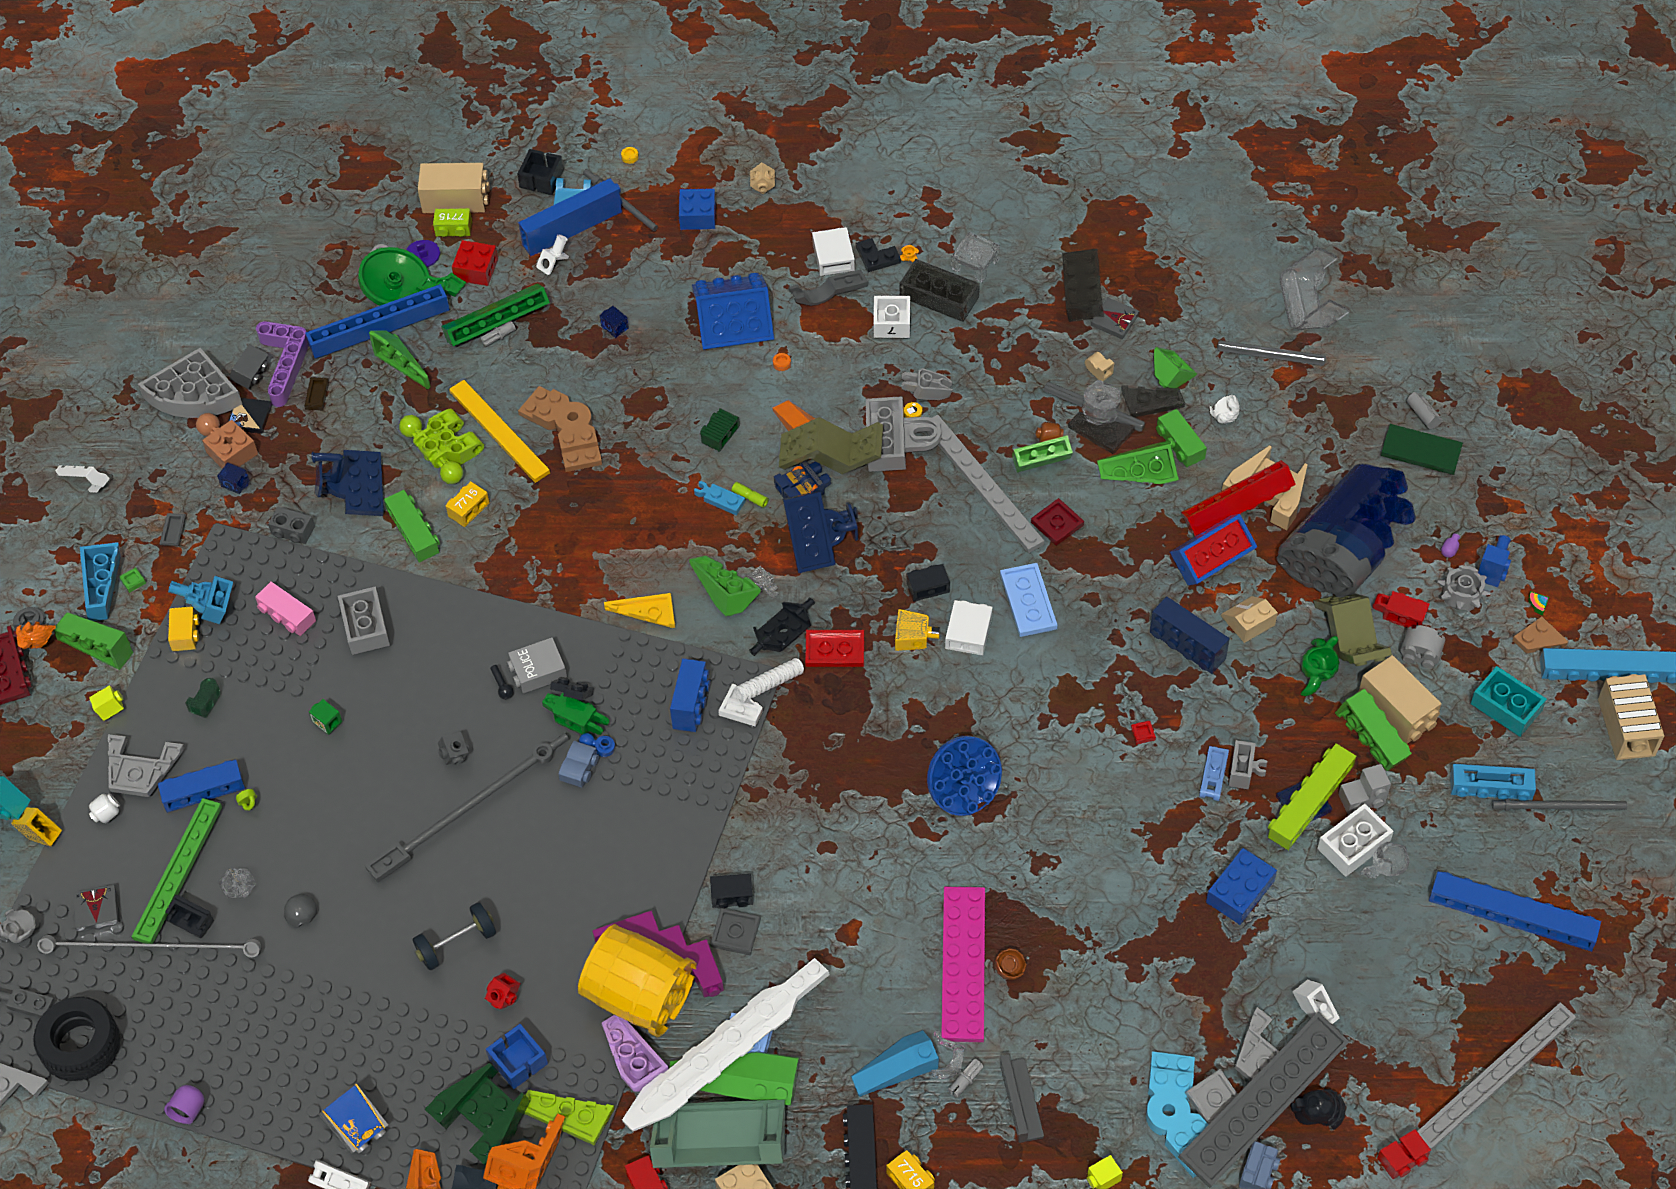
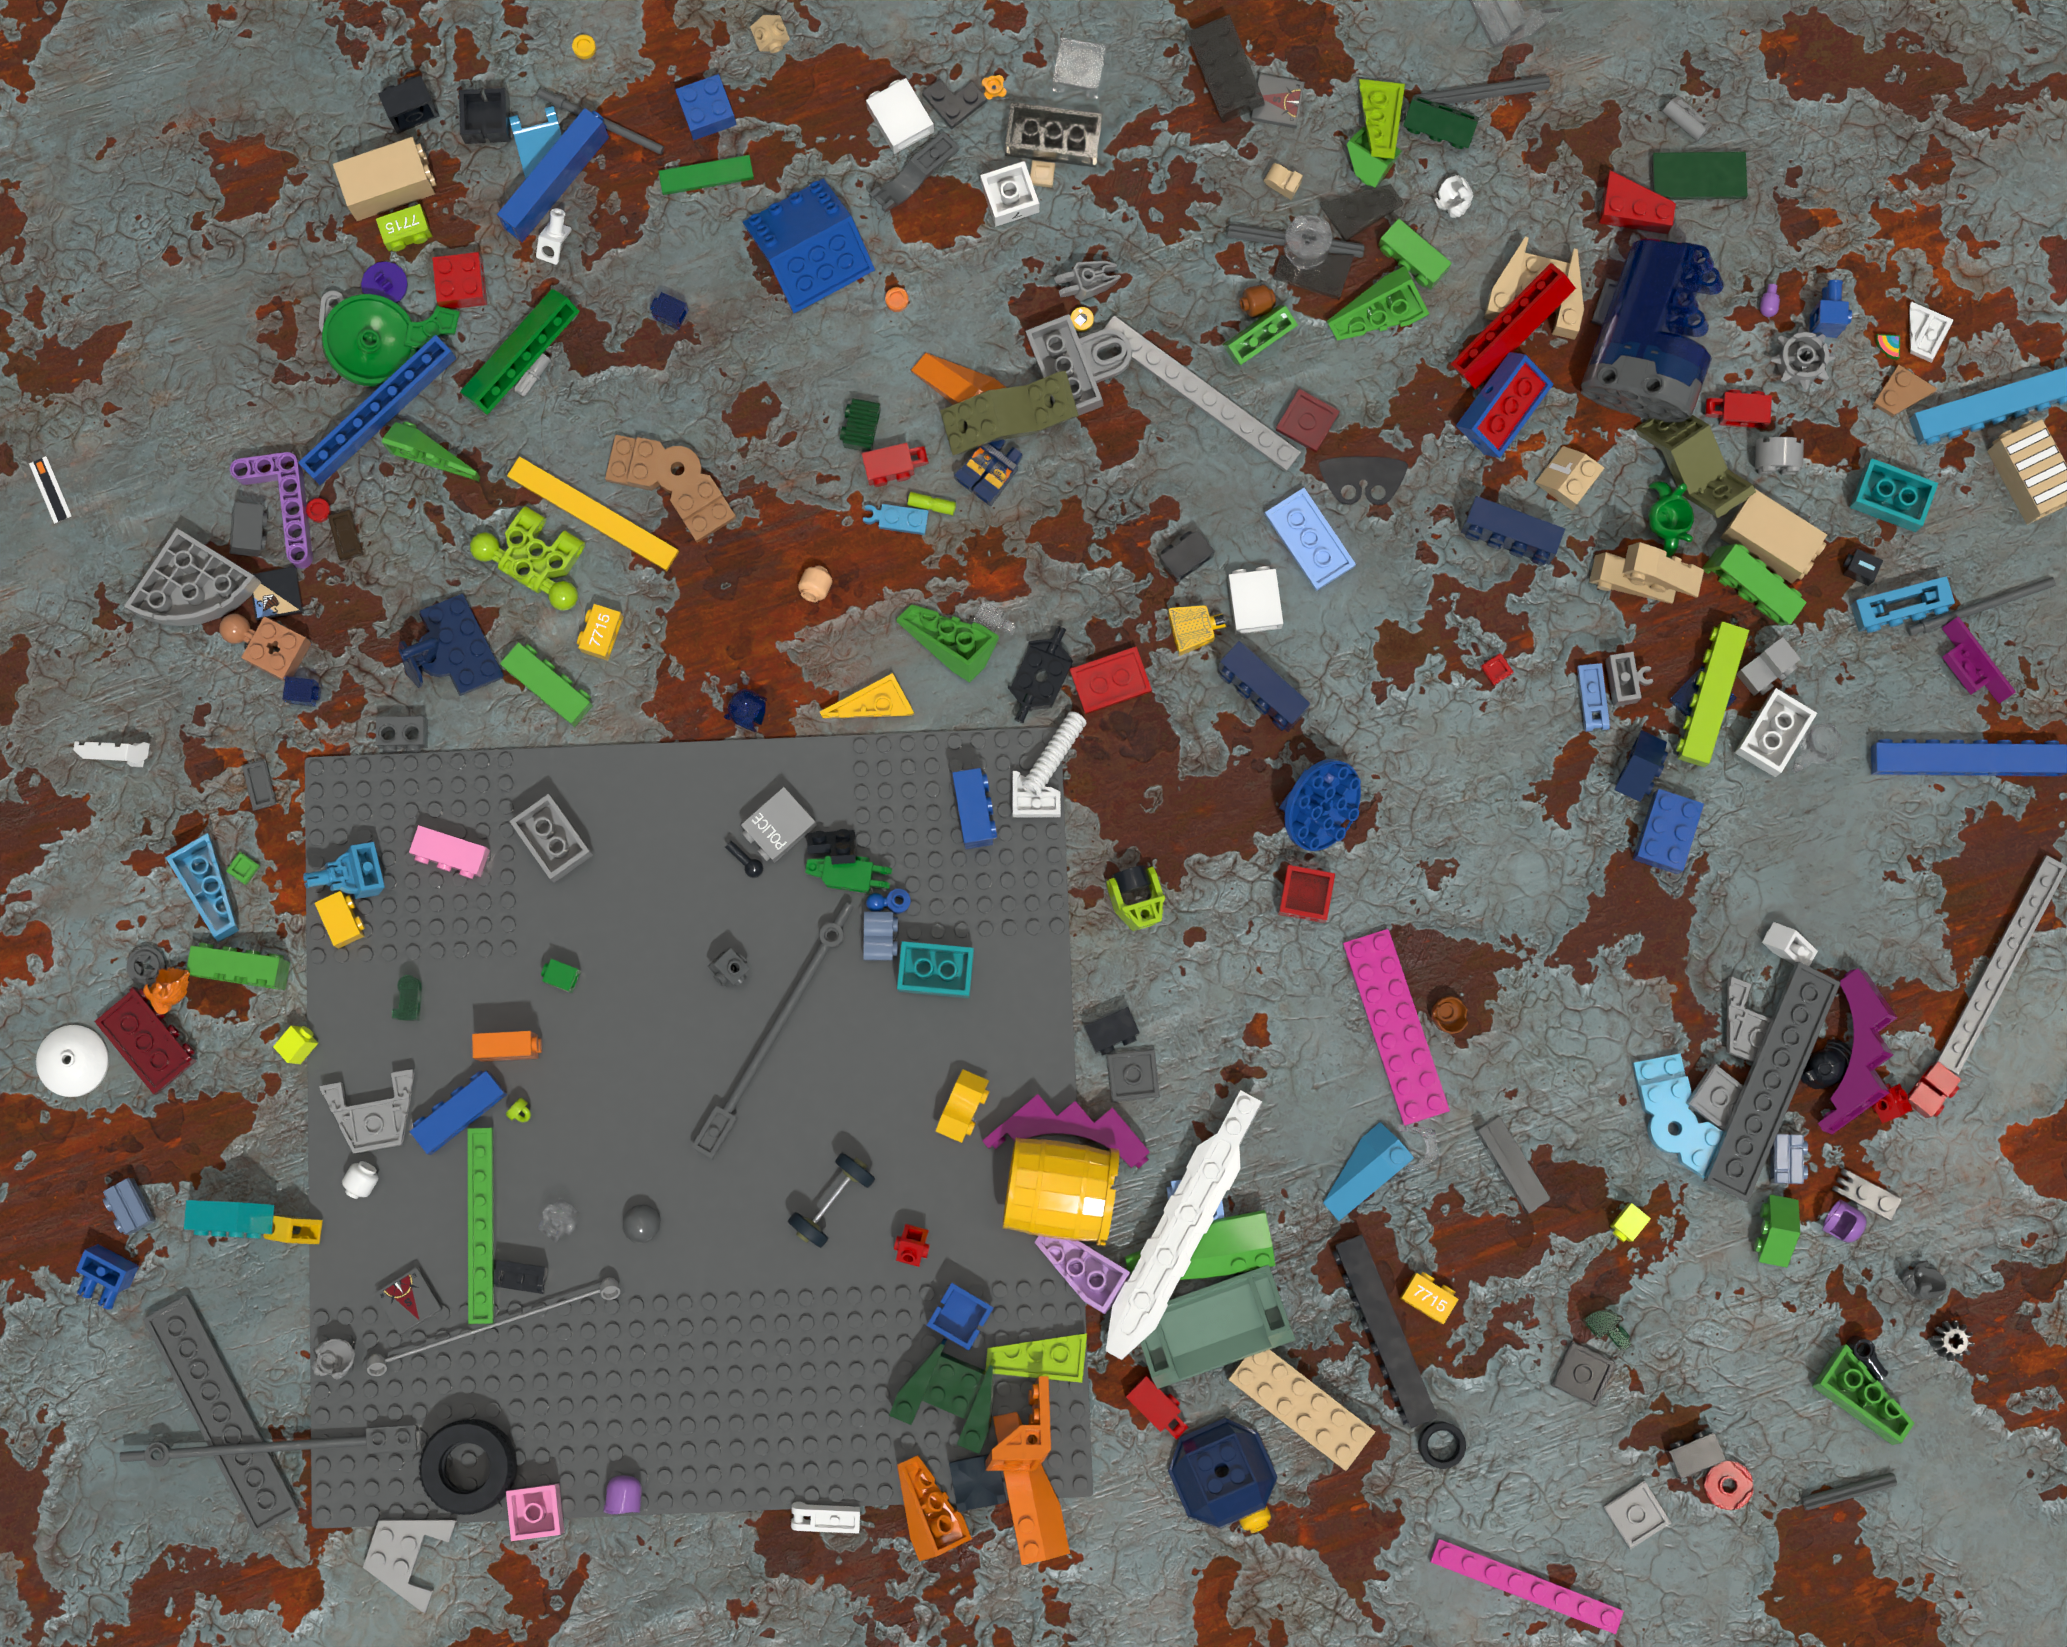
camera: 20 degrees left, 25 degrees up
blue slope [318,1084,388,1154] -> none
dark blue plate [782,491,858,573] -> none
light grey axle [947,1059,983,1098] -> none
none -> sticker [29,456,71,524]
none -> red tile [306,498,331,523]
none -> black brick [378,76,440,134]
none -> orange brick [472,1031,542,1062]
none -> bright pink brick [506,1483,565,1541]
none -> green tile [659,155,754,195]
none -> clear blue helmet [724,689,767,732]
none -> light nougat head [798,566,832,602]
none -> brick [862,443,929,487]
none -> teal brick [897,941,974,998]
none -> yellow brick [936,1069,990,1143]
none -> tan tile [1030,160,1055,188]
none -> lime piece [1106,865,1165,931]
none -> dark blue brick [1218,641,1311,733]
none -> piece [1278,865,1335,924]
none -> black piece [1319,456,1408,505]
none -> lime wing [1358,79,1405,159]
none -> dark green brick [1403,95,1480,149]
none -> tan wedge [1589,542,1704,604]
none -> red wedge [1599,170,1676,234]
none -> dark blue brick [1614,730,1668,802]
none -> magenta arch [1818,968,1897,1134]
none -> black brick [1842,549,1883,586]
none -> red brick [1872,1083,1913,1124]
none -> white wing [1909,302,1953,363]
none -> magenta bracket [1942,616,2016,704]

